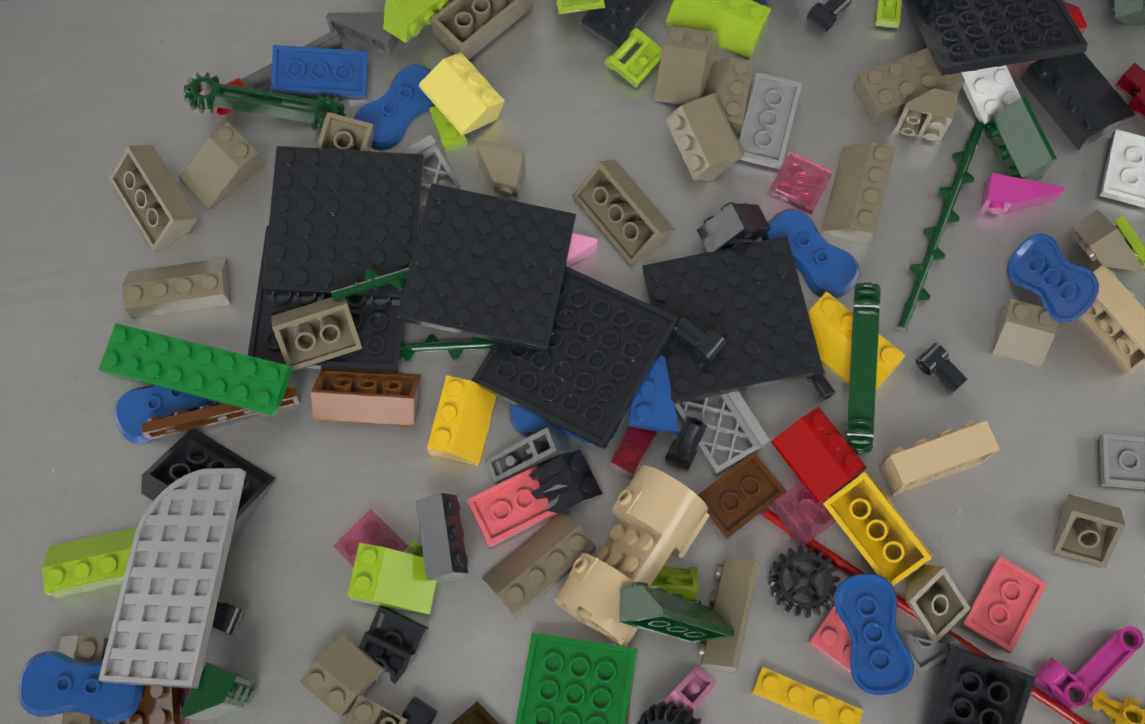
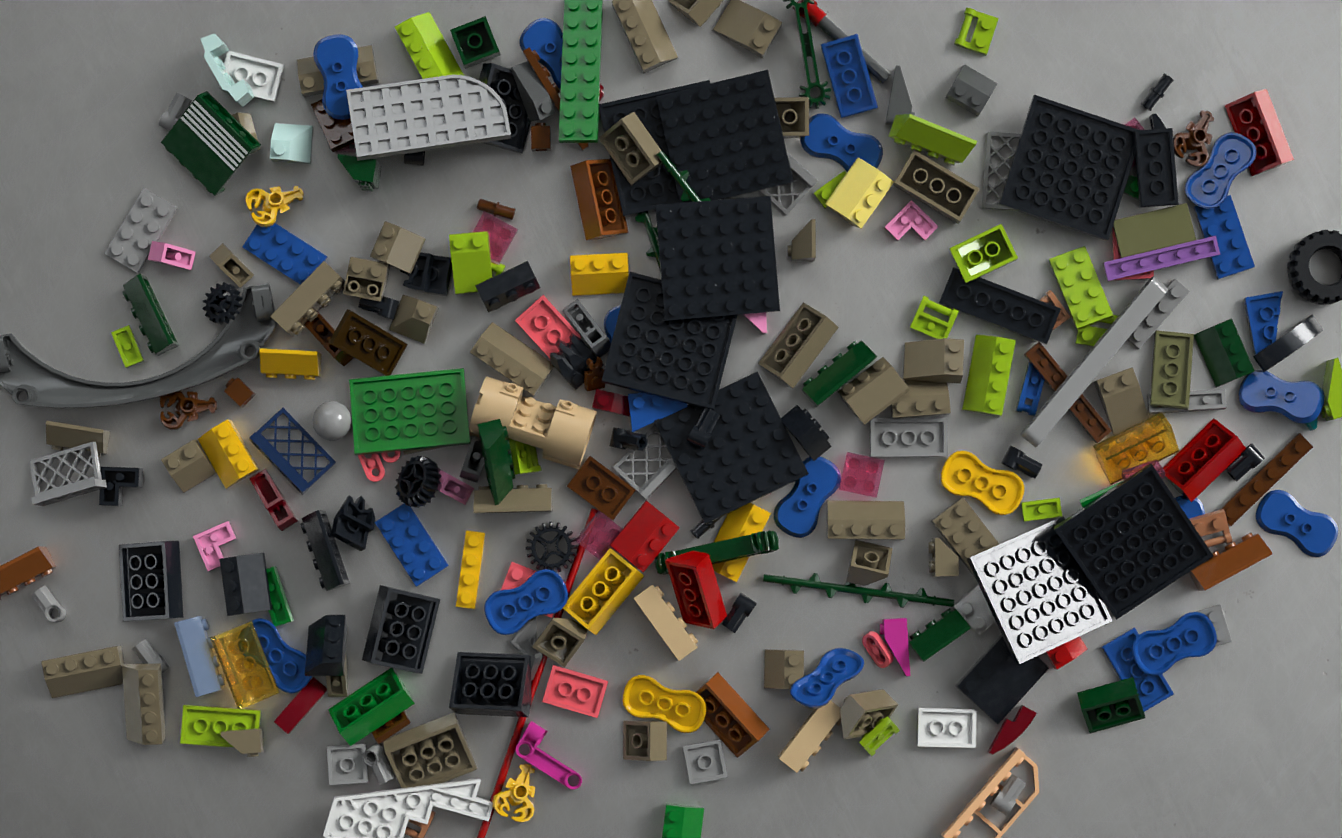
camera: 75 degrees right, 15 degrees up
none -> dark tan slope [389,294,439,344]
none -> dark green brick [450,16,500,69]
none -> dark grey slope [459,435,484,483]
none -> reddish brown axle [477,199,516,220]
none -> dark grey slope [511,61,556,122]
none -> reddish brown brick [531,123,551,152]
none -> reddish brown plate [584,356,605,392]
none -> yellow plate [623,675,706,733]
none -> red slope [665,551,727,629]
none -> dark orange slope [696,672,770,758]
none -> dark green slope [802,340,877,407]
none -> dark tan slope [846,539,893,586]
none -> coral plate [862,631,893,668]
none -> bright pink plate [884,200,938,241]
none -> yellow plate [941,451,1024,515]

